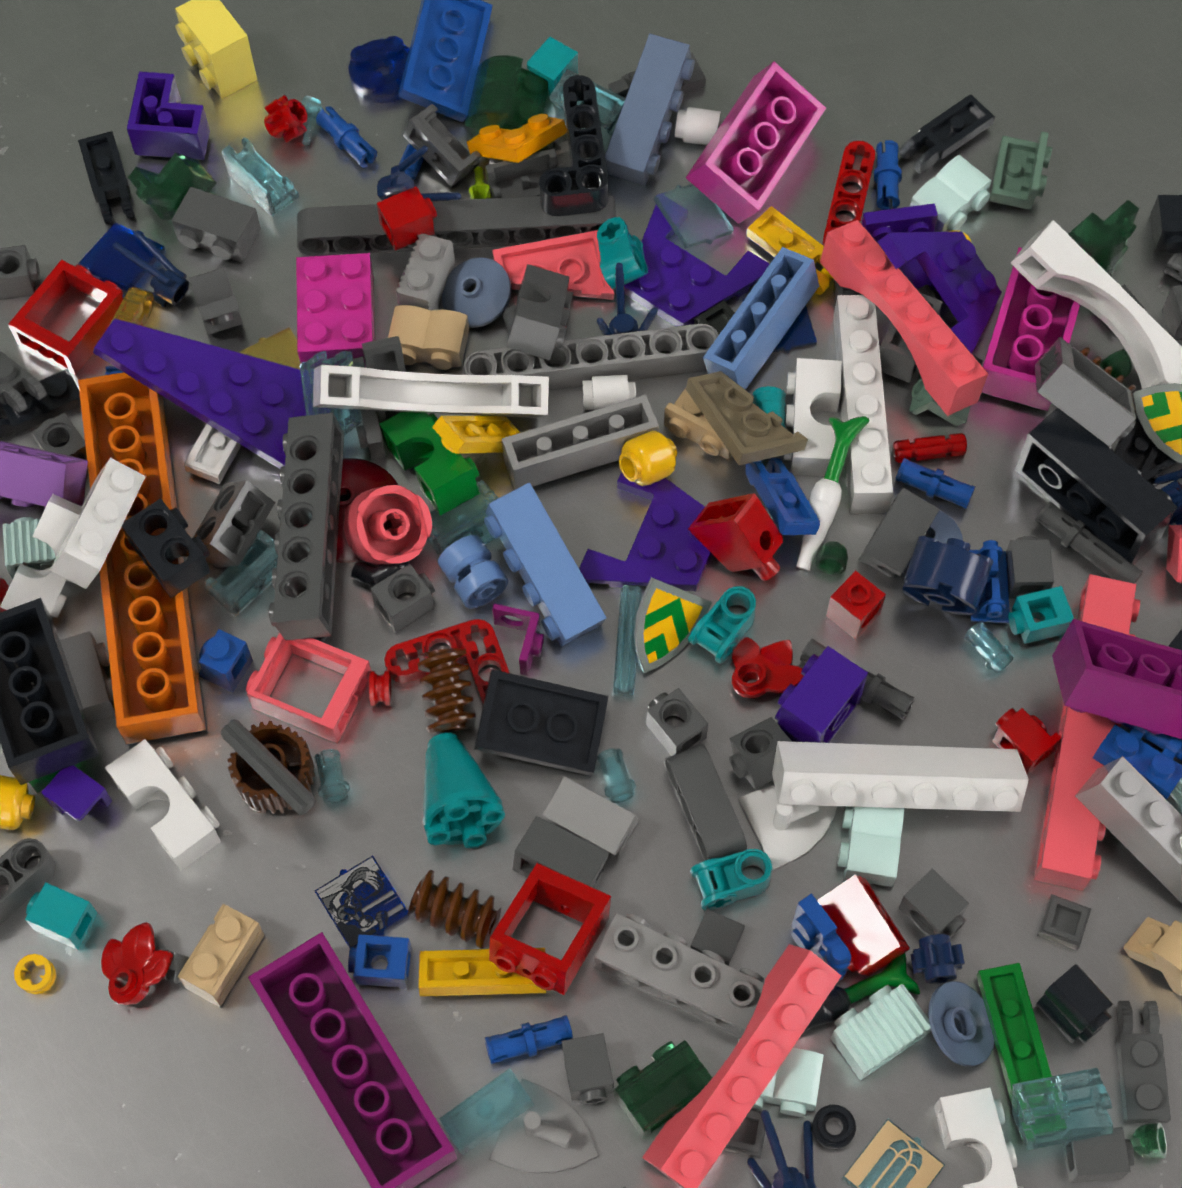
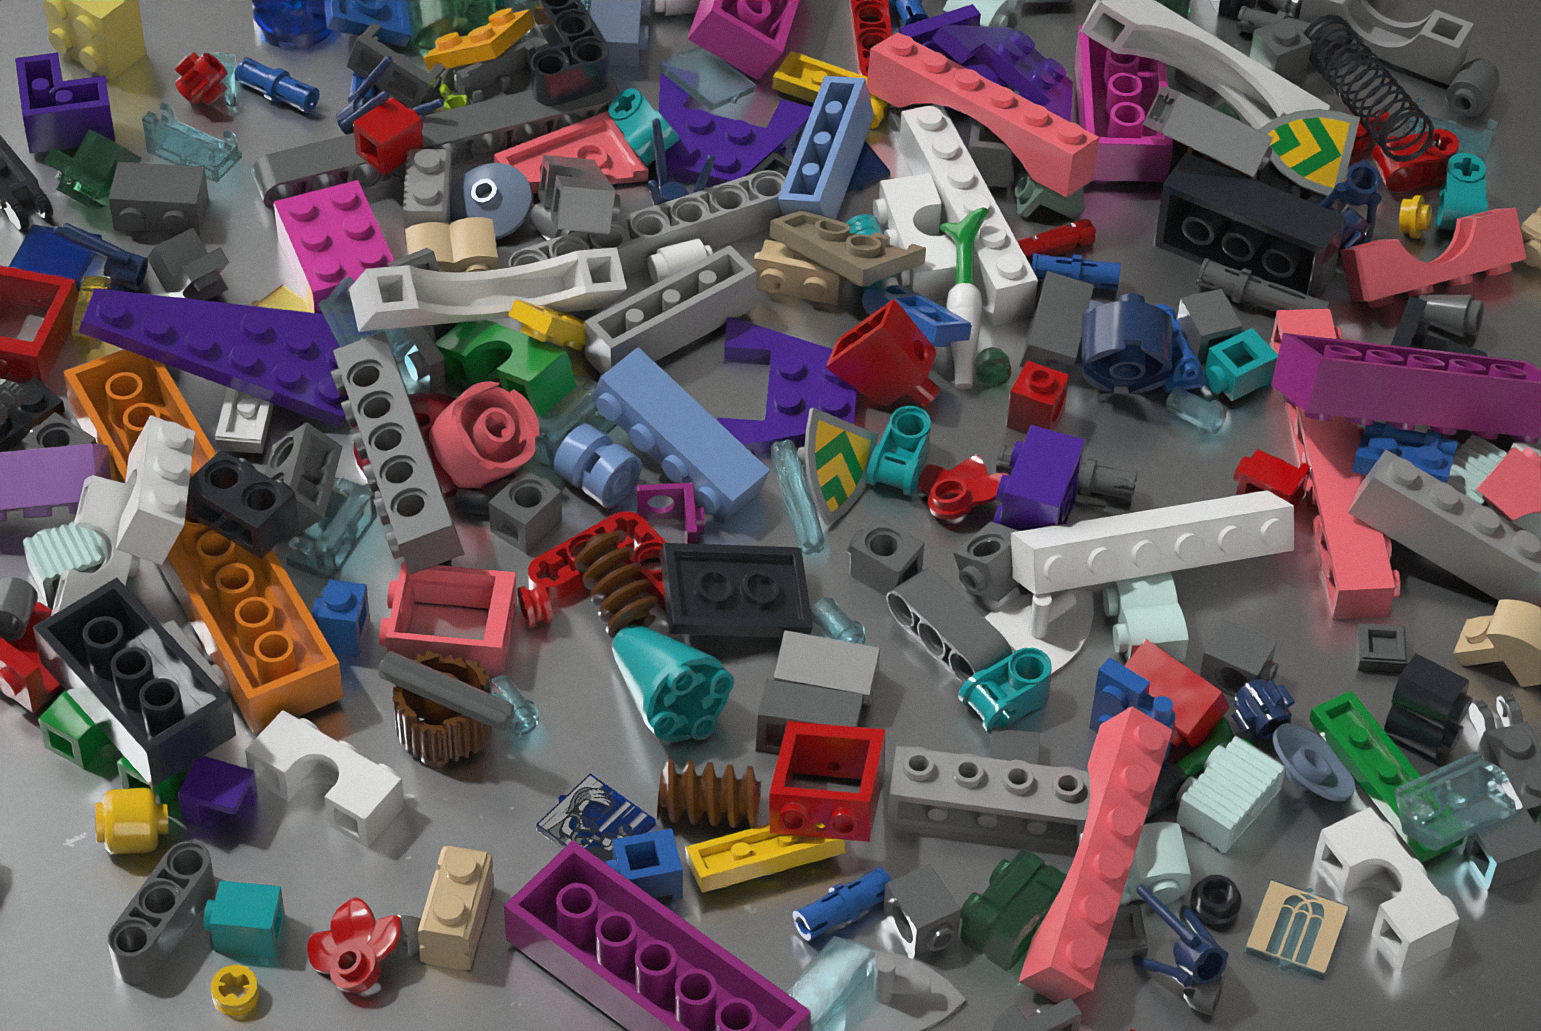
camera: 20 degrees left, 15 degrees down
yellow head [619,430,677,486] -> none

